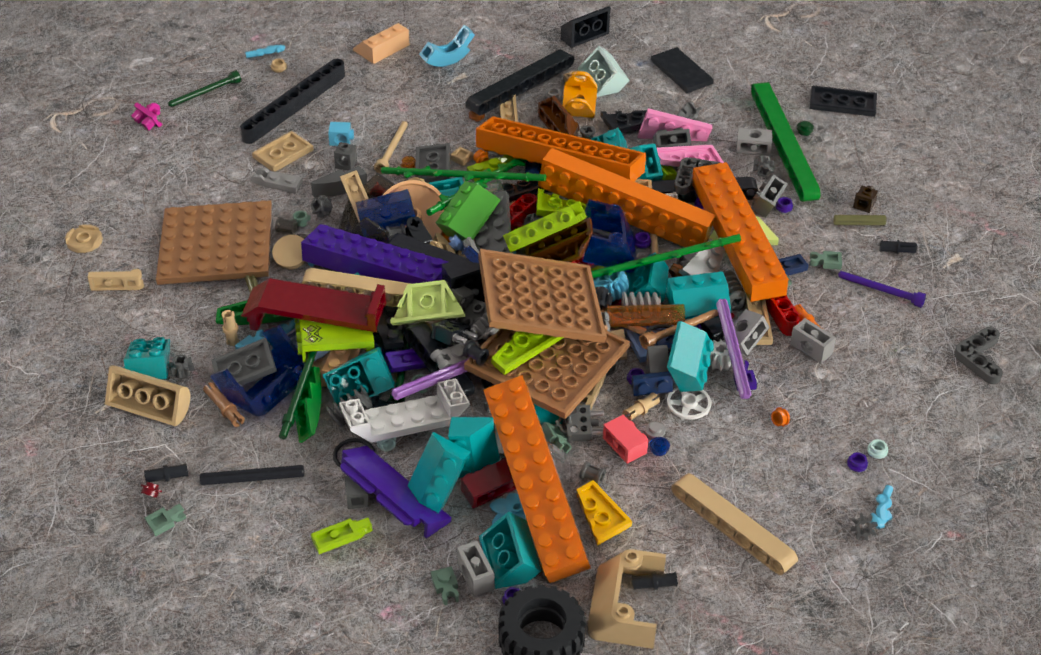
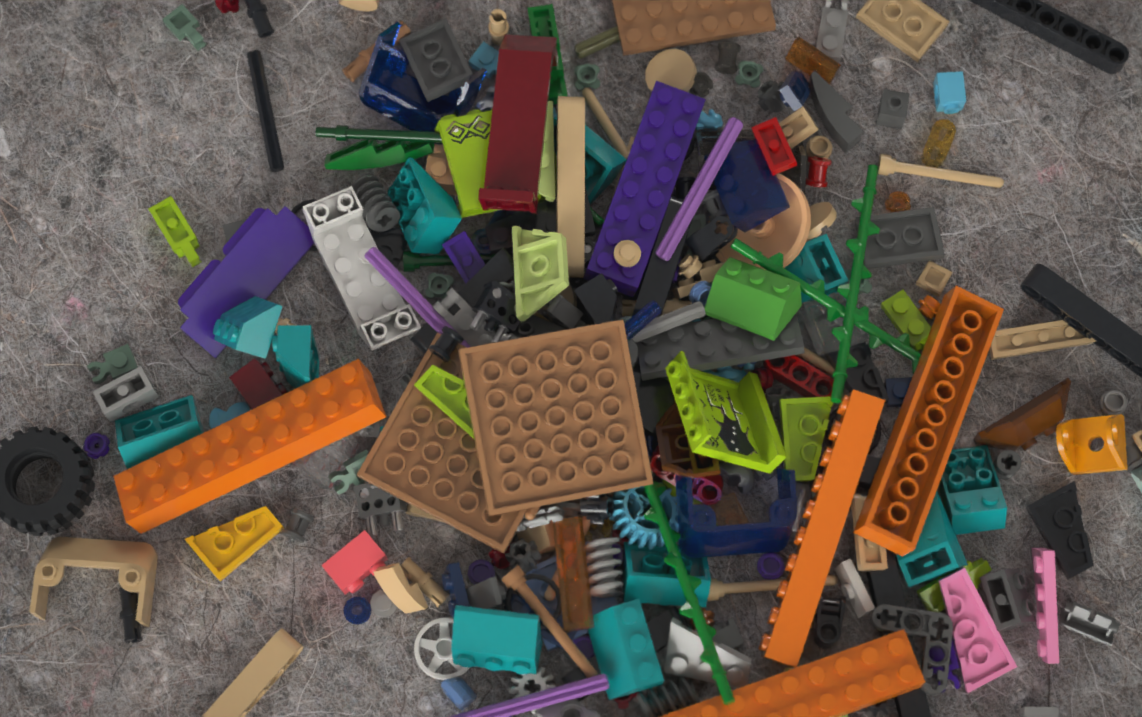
camera: 85 degrees right, 30 degrees up
none -> tan slope [373,563,428,613]
none -> medium blue slope [441,677,477,711]
none -> dark red plate [488,542,513,569]
none -> dark grey gear [505,538,542,574]
none -> tan plate [613,240,641,267]
none -> medium lavender axle [655,117,743,261]
none -> red plate [751,117,797,176]
none -> dark blue hinge [779,70,811,112]
none -> clear orange plate [785,36,841,85]
none -> clear yellow beam [921,119,956,168]

